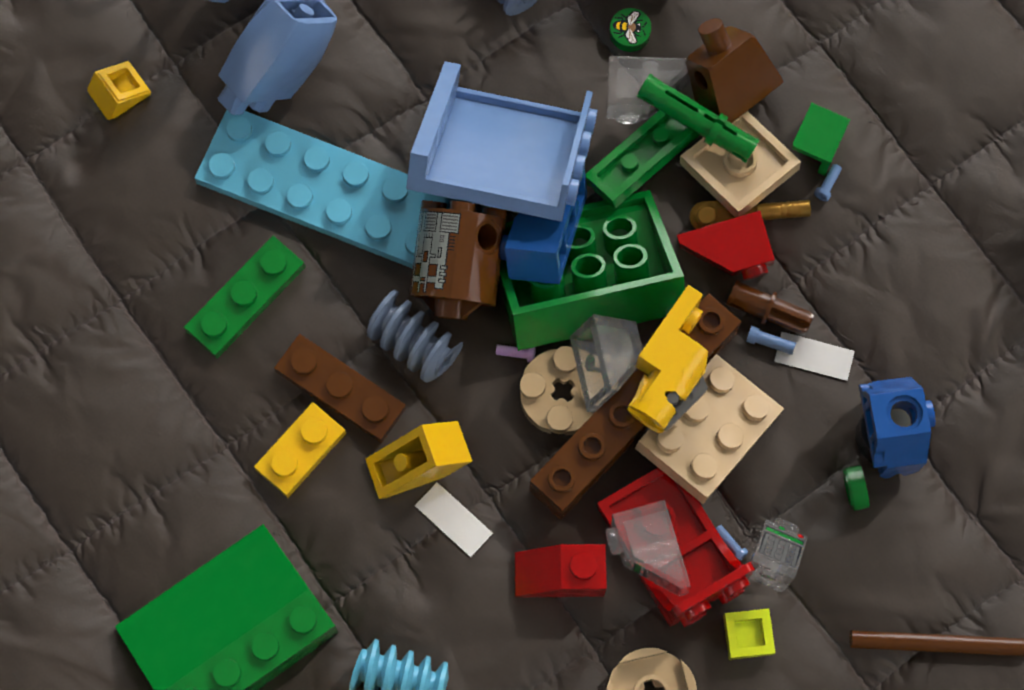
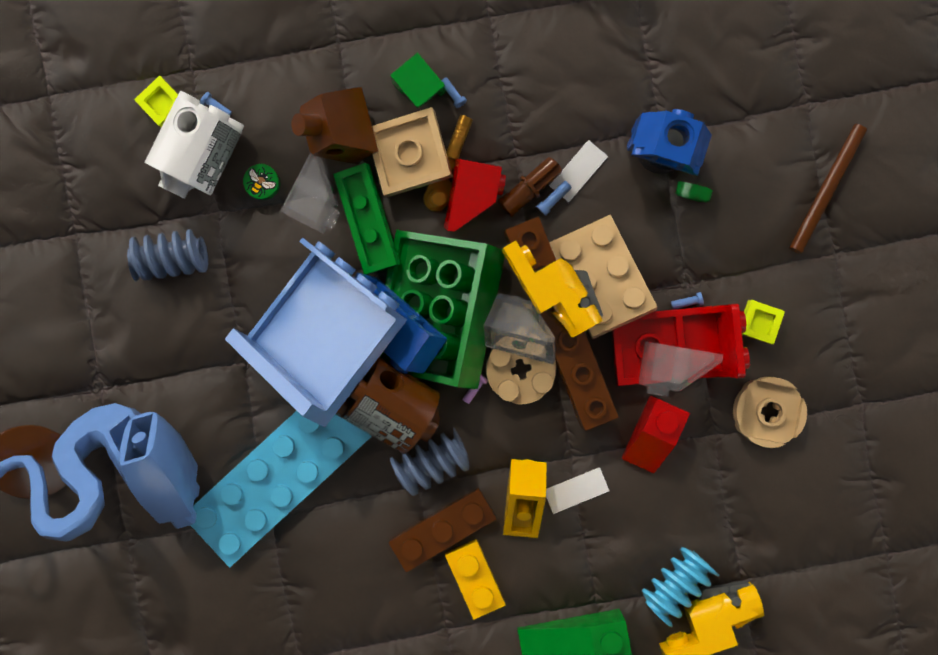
camera: 65 degrees left, 15 degrees up
yellow slope [87,61,151,120] -> none
green plate [184,235,306,359] -> none
green pin [636,73,760,164] -> none
clear slope [746,518,808,592] -> none

